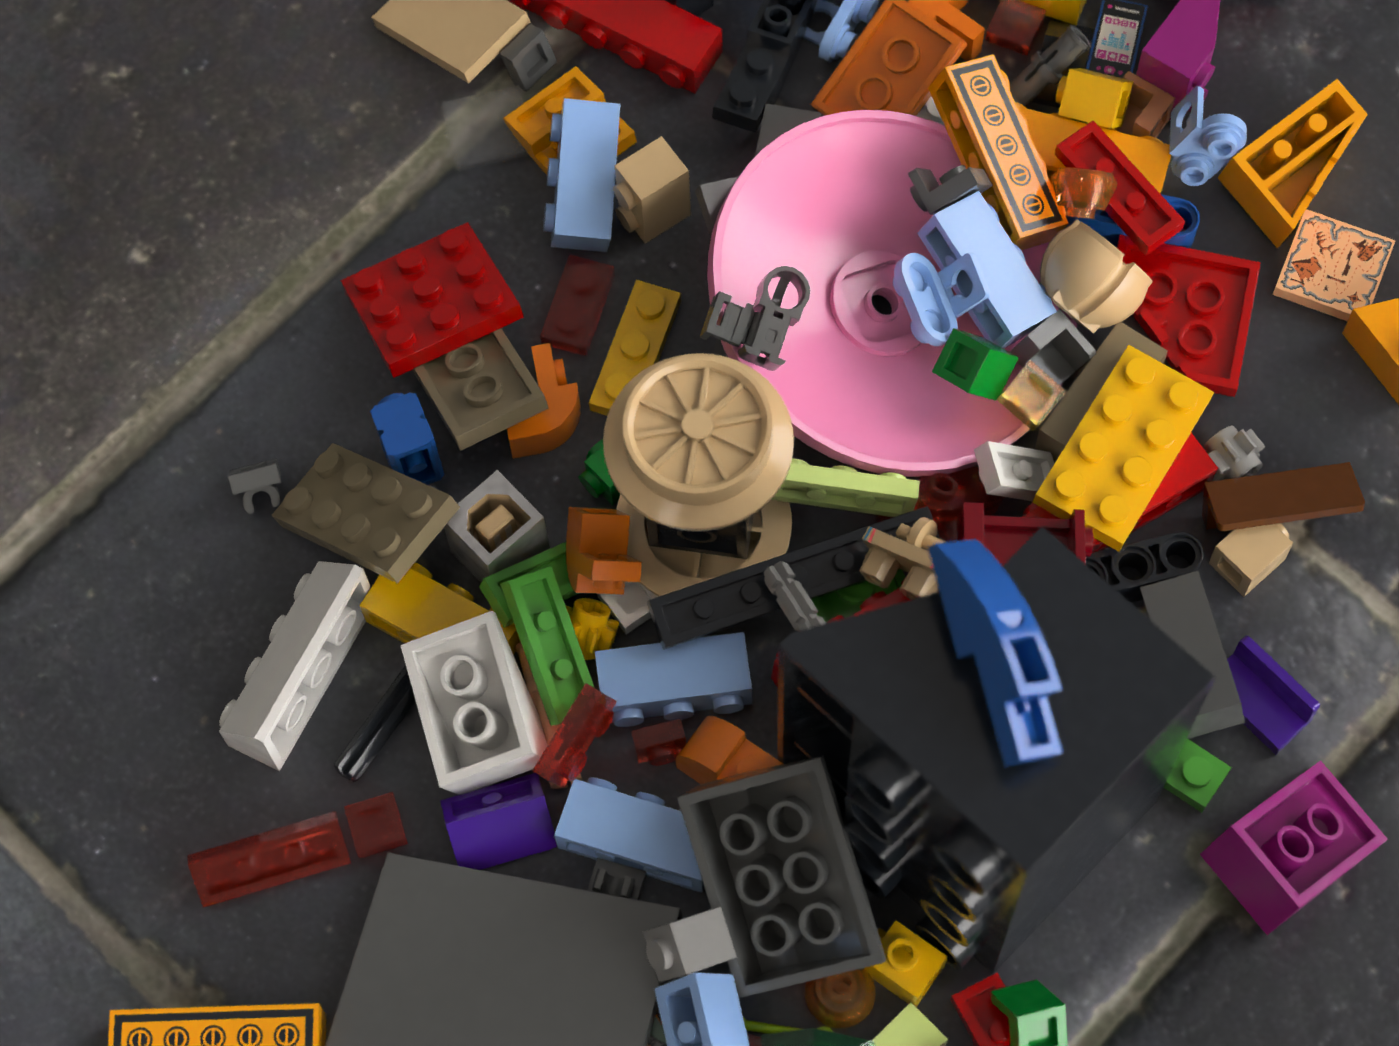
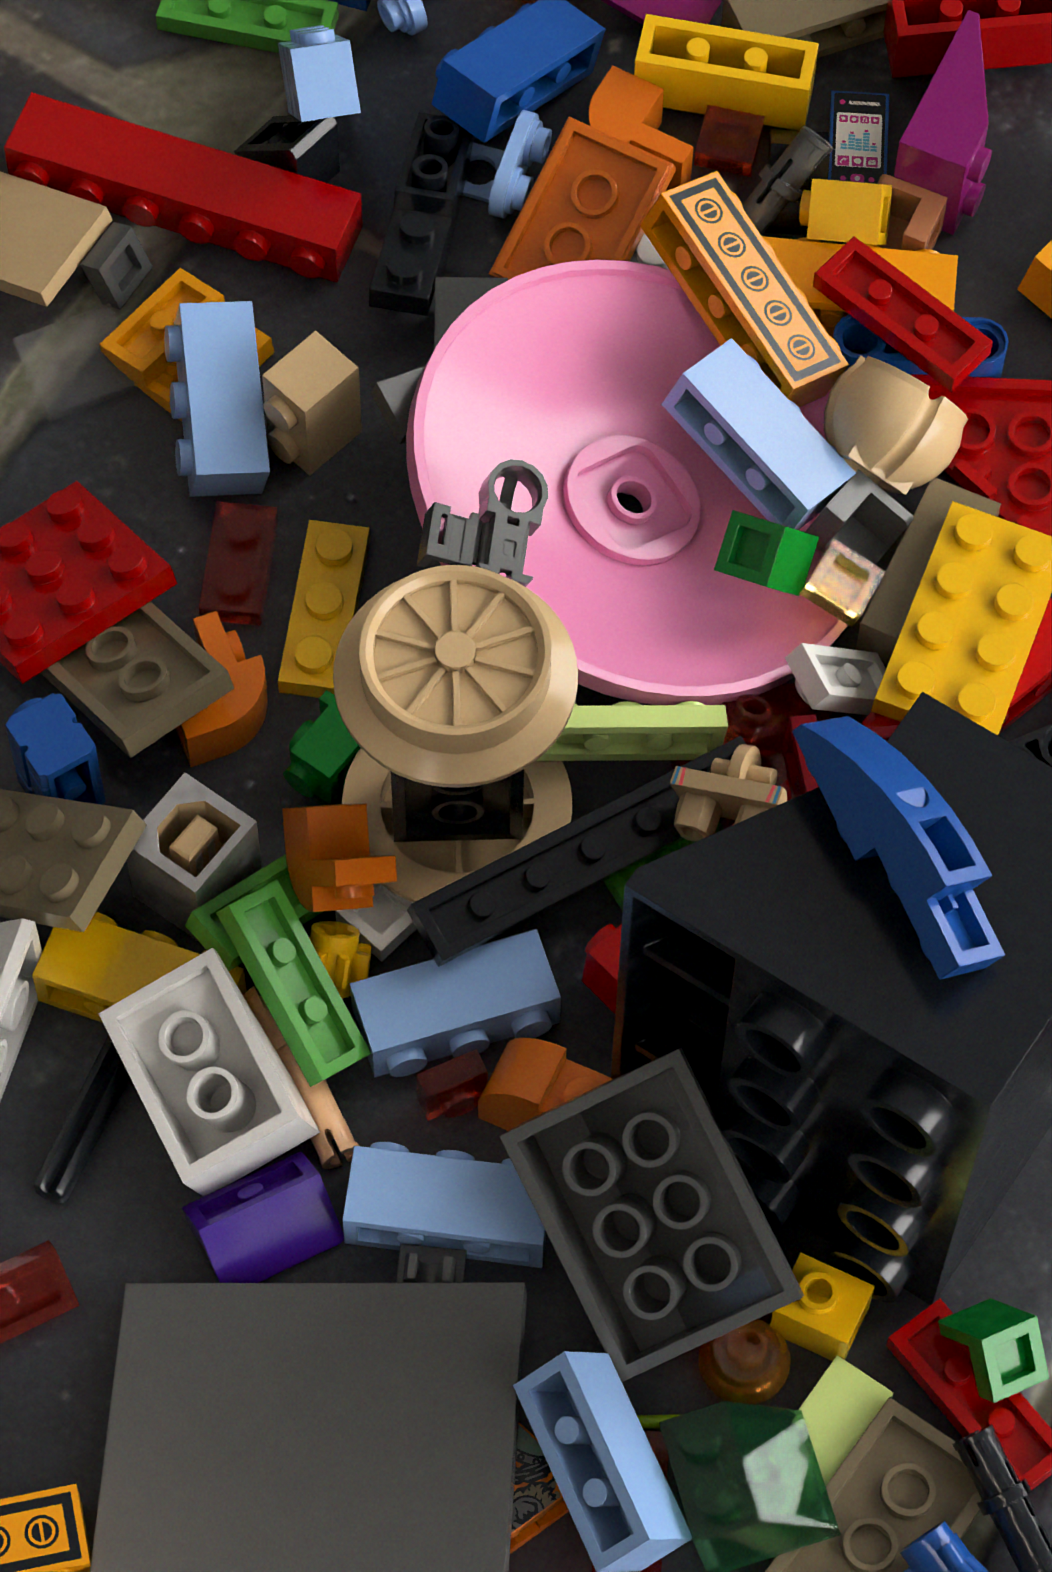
camera: 15 degrees left, 5 degrees down
clear red plate [344,792,408,859] -> none
clear red plate [532,683,617,788] -> none
light grey brick [643,906,737,982] -> none
light grey axle [764,561,826,631] -> none
light blue bracket [893,252,991,347] -> none
dark grey bracket [908,165,993,215] -> none
clear orange cone [1051,167,1118,219] -> none
light blue bracket [1169,86,1247,186] -> none

